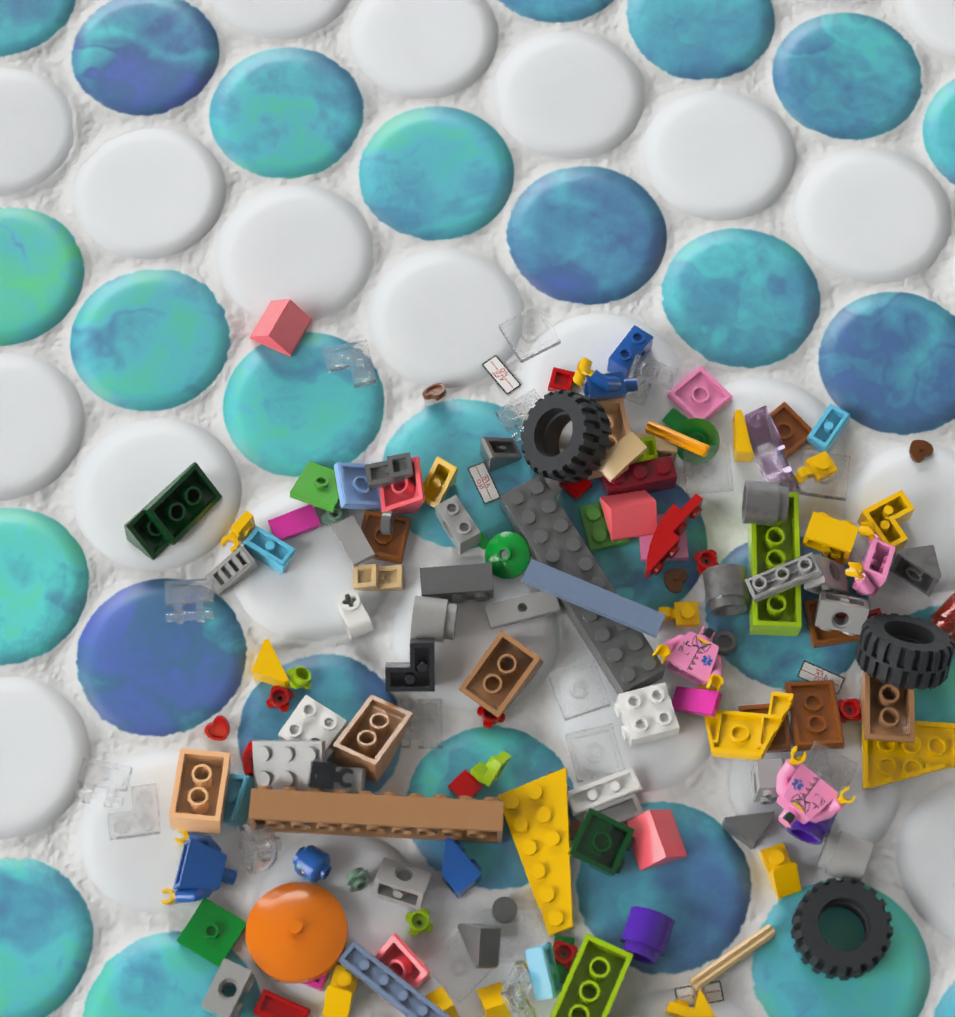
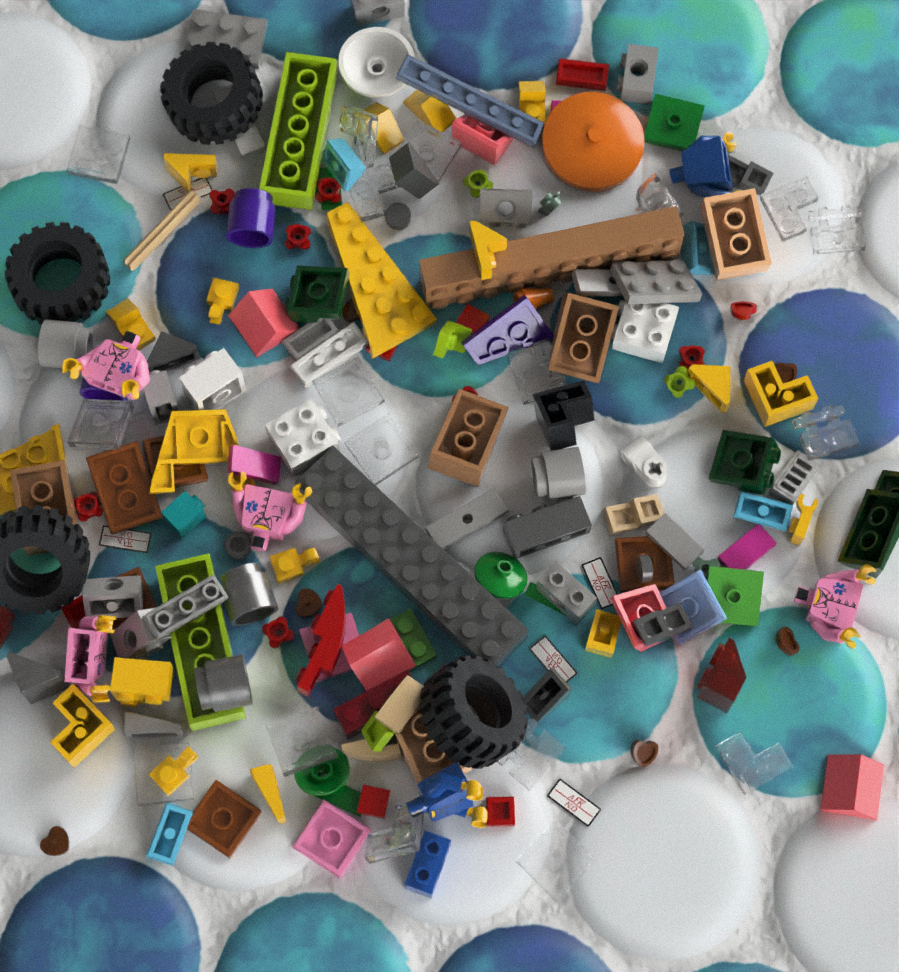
camera: 165 degrees right, 5 degrees up
red arm [241,740,254,776] -> none
blue head [293,845,332,883] -> none
black plate [307,761,354,789] -> none
blue slope [442,837,482,899] -> none
sand blue tile [522,559,666,638] -> none
light orange axle [645,421,710,457] -> none
clear purple slope [745,405,801,493] -> none
none -> light grey slope [124,711,184,738]
none -> teal brick [161,491,206,539]
none -> white brick [179,348,246,410]
none -> yellow plate [206,277,239,325]
none -> red plate [209,188,235,214]
none -> red plate [285,224,311,250]
none -> red tile [357,784,390,819]
none -> wing [461,295,554,365]
none -> yellow slope [469,220,507,280]
none -> orange cone [513,287,554,309]
none -> white sticker [582,557,618,609]
none -> clear red slope [696,638,747,713]
none -> dark green plate [709,430,781,495]
none -> dark grey slope [728,154,774,196]
none -> yellow brick [743,361,818,427]
none -> reddish brown piece [774,362,797,384]
none -> reddish brown piece [776,627,799,656]
none -> bright pink torso [794,565,877,649]

